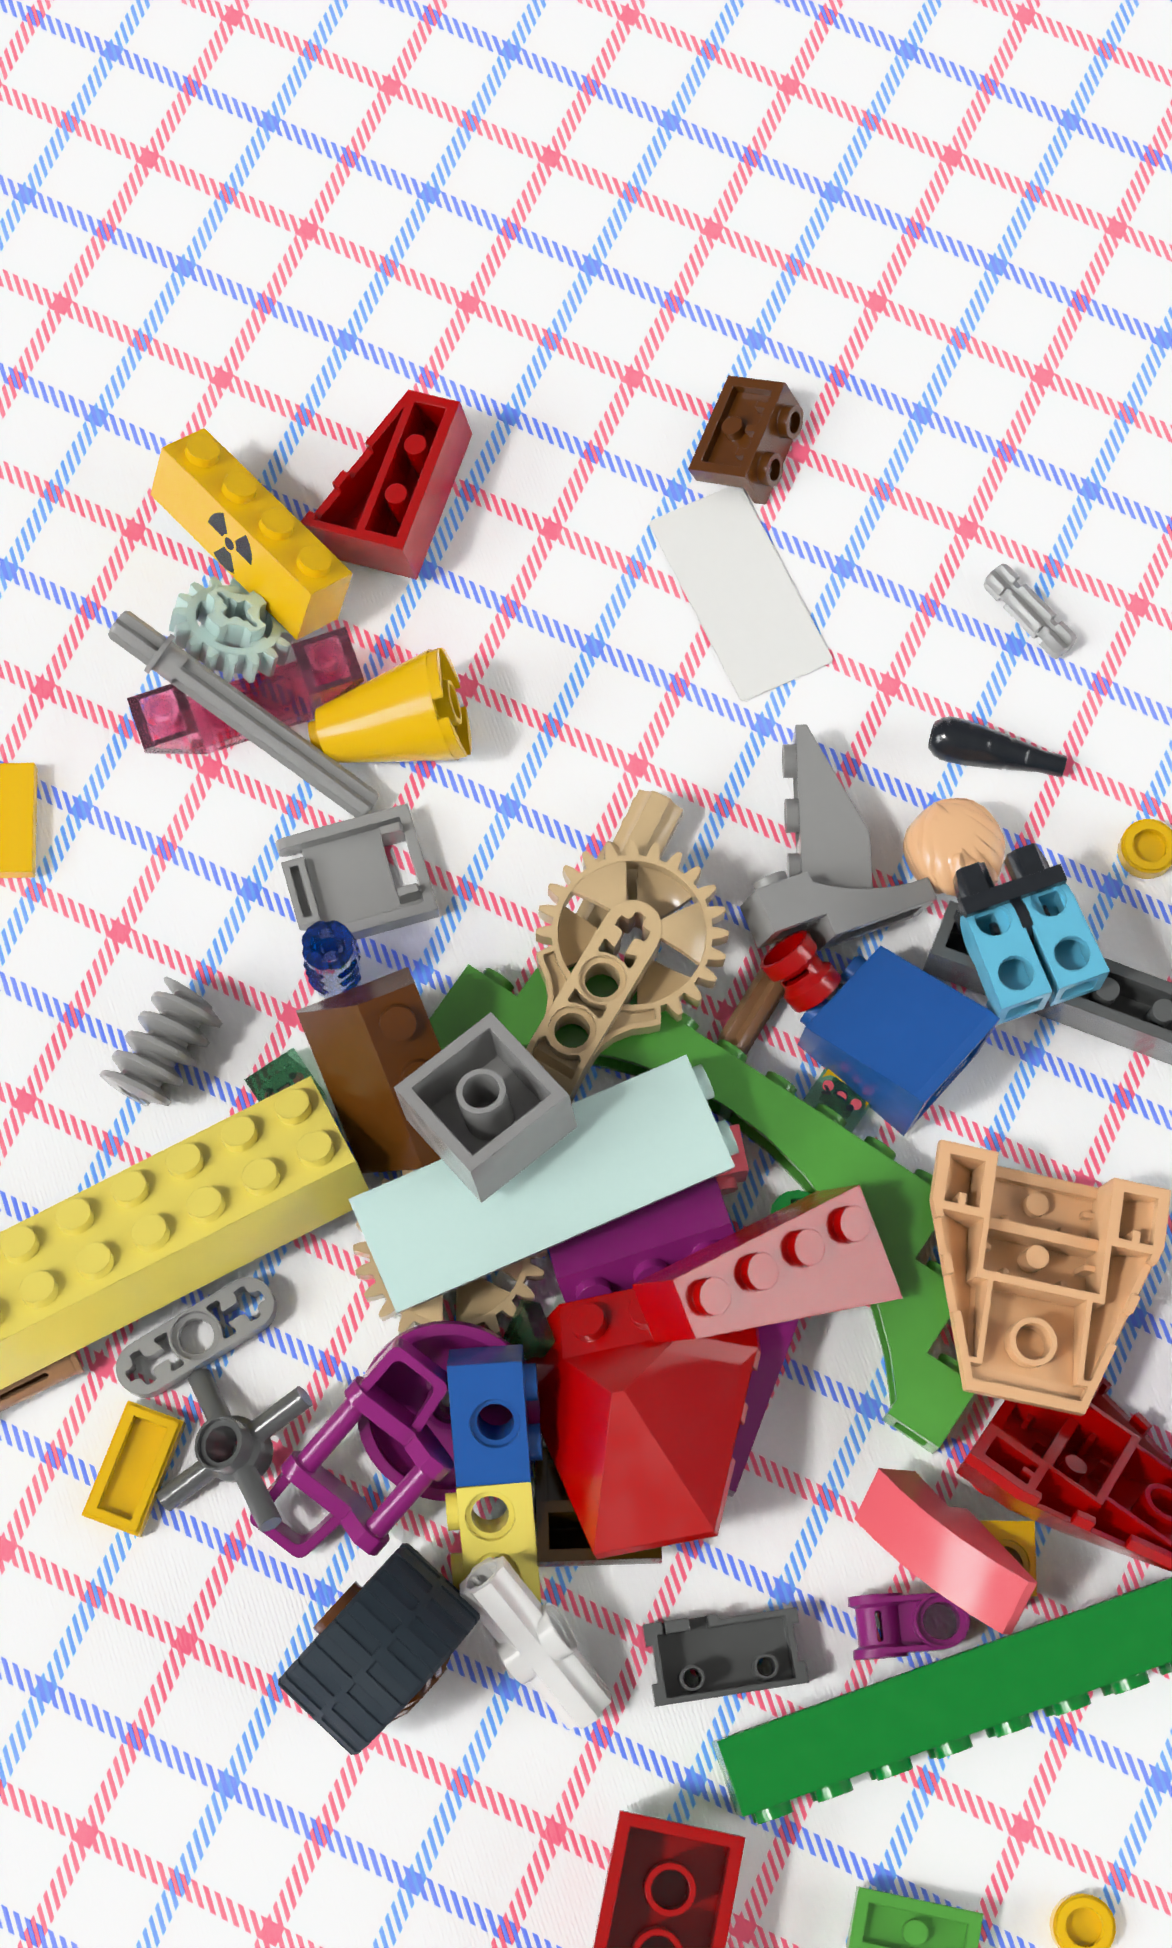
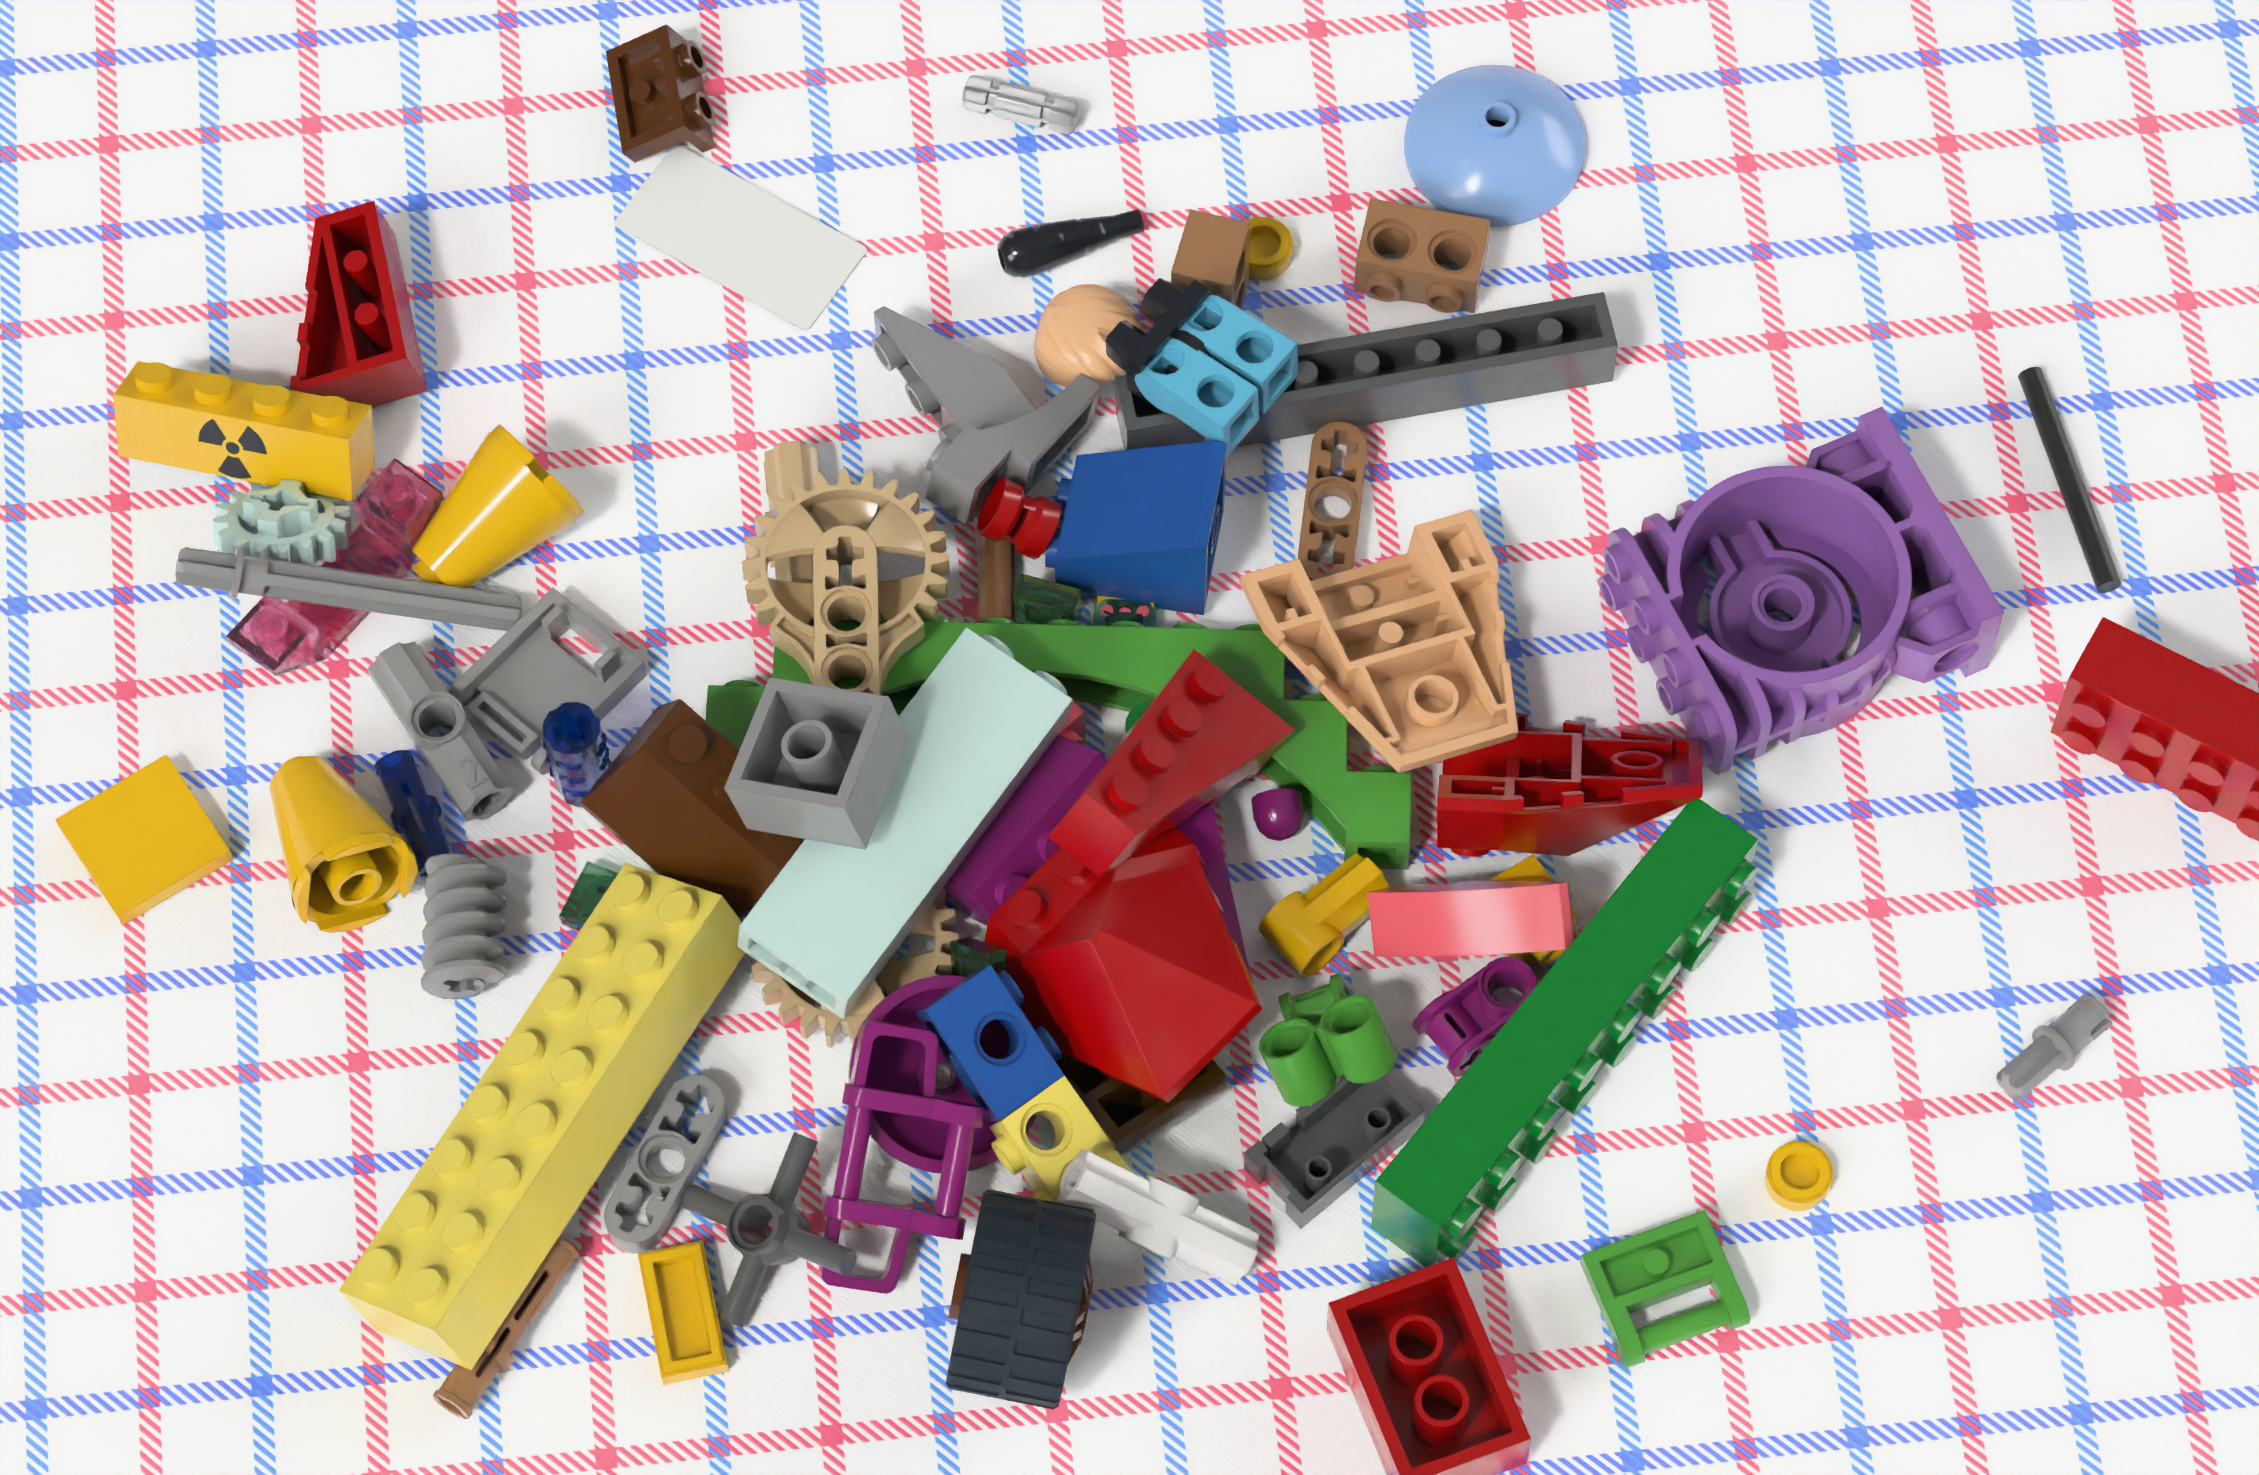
camera: 30 degrees left, 10 degrees down
none -> yellow cone [270,756,418,933]
none -> light grey piece [368,641,513,822]
none -> clear blue pin [374,750,455,879]
none -> clear green tile [1014,573,1082,625]
none -> medium nougat brick [1171,209,1250,309]
none -> magenta hinge [1251,788,1304,841]
none -> yellow piece [1258,853,1390,978]
none -> bright green piece [1259,972,1398,1107]
none -> medium nougat beam [1298,421,1367,581]

